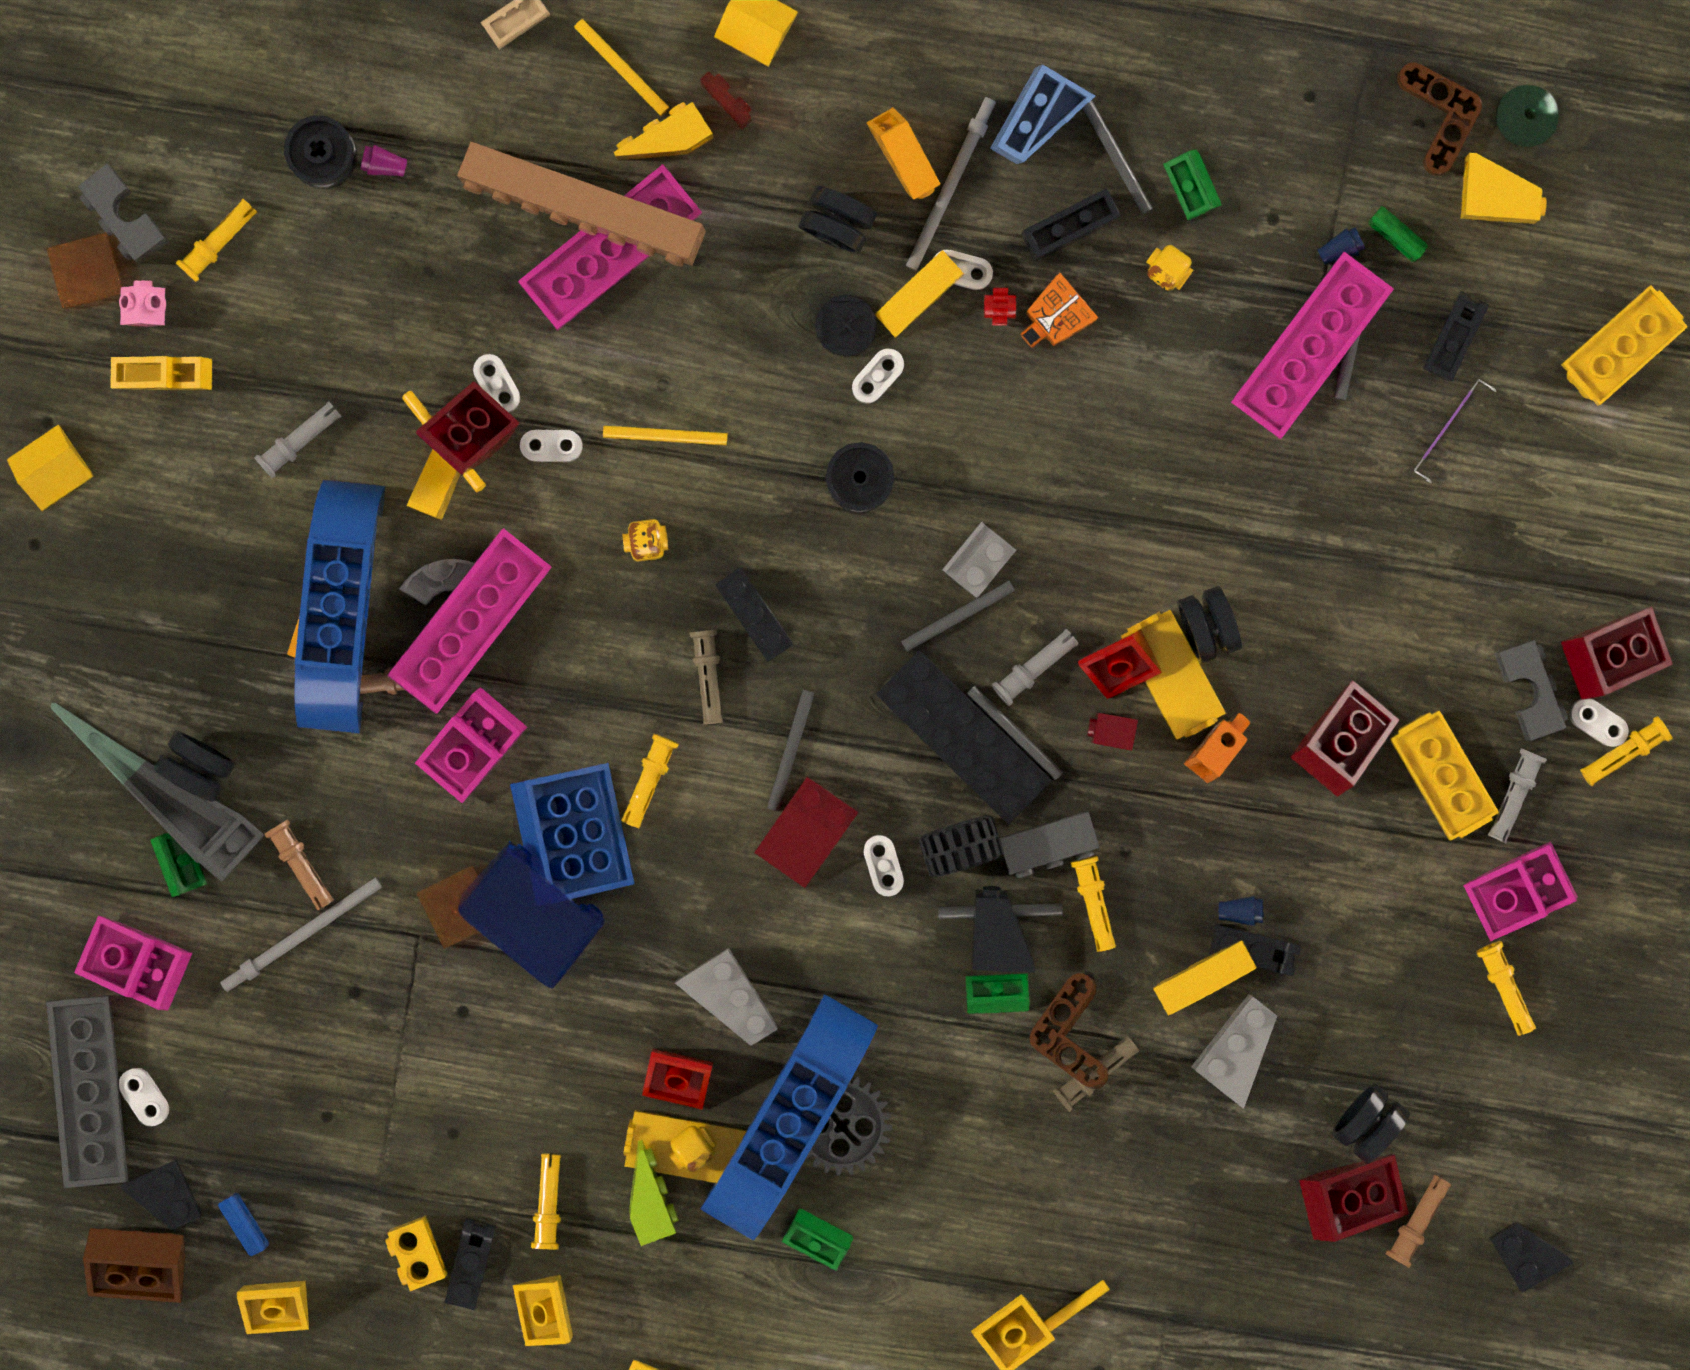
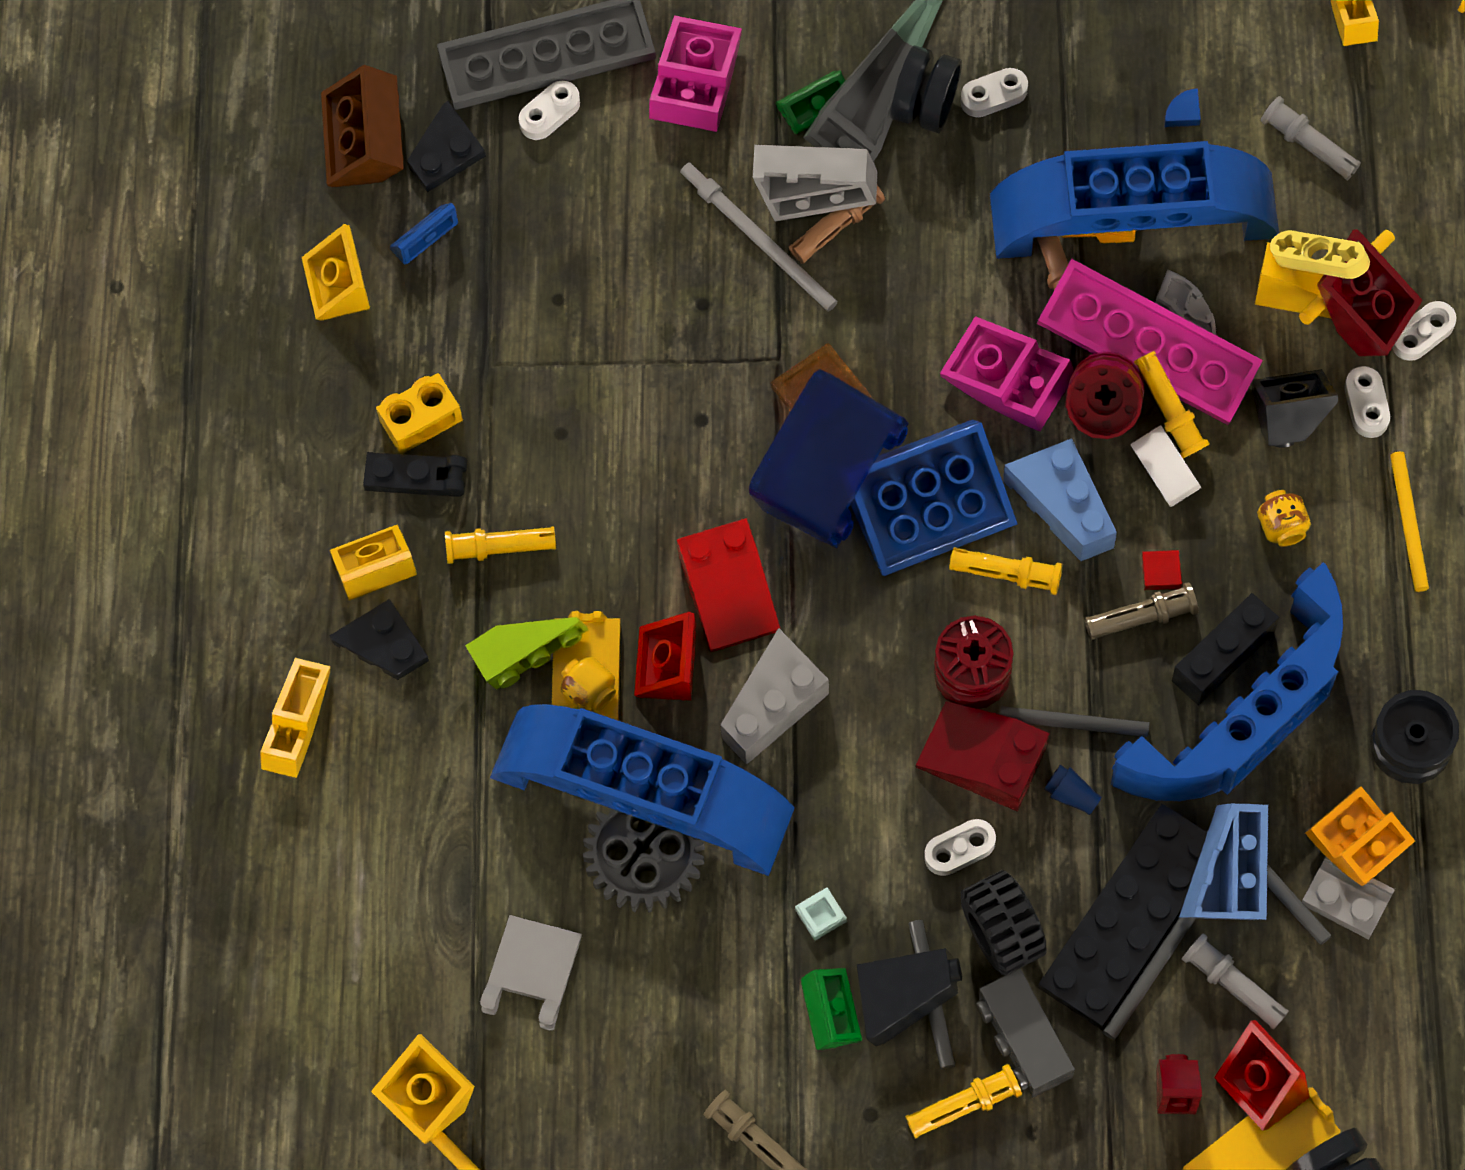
camera: 80 degrees right, 20 degrees down
green slope [781,1209,853,1271] -> none
reddish brown beam [1029,973,1109,1089] -> none
none -> black wing [329,599,429,680]
none -> light grey flag [480,915,582,1031]
none -> red slope [677,518,780,652]
none -> light grey wedge [753,145,877,222]
none -> light aqua tile [795,888,847,940]
none -> dark red wheel [934,615,1014,709]
none -> white plate [960,68,1028,117]
none -> medium blue wedge [1003,438,1117,561]
none -> dark blue cone [1044,764,1102,815]
none -> dark red wheel [1066,351,1145,439]
none -> blue slope [1111,562,1343,801]
none -> white slope [1130,425,1201,507]
none -> yellow pin [1134,351,1210,458]
none -> red tile [1141,550,1182,590]
none -> blue tile [1165,88,1201,127]
none -> medium blue wedge [1179,803,1268,920]
none -> black slope [1251,369,1338,448]
none -> light yellow beam [1270,230,1370,279]
none -> light orange slope [1305,786,1415,886]

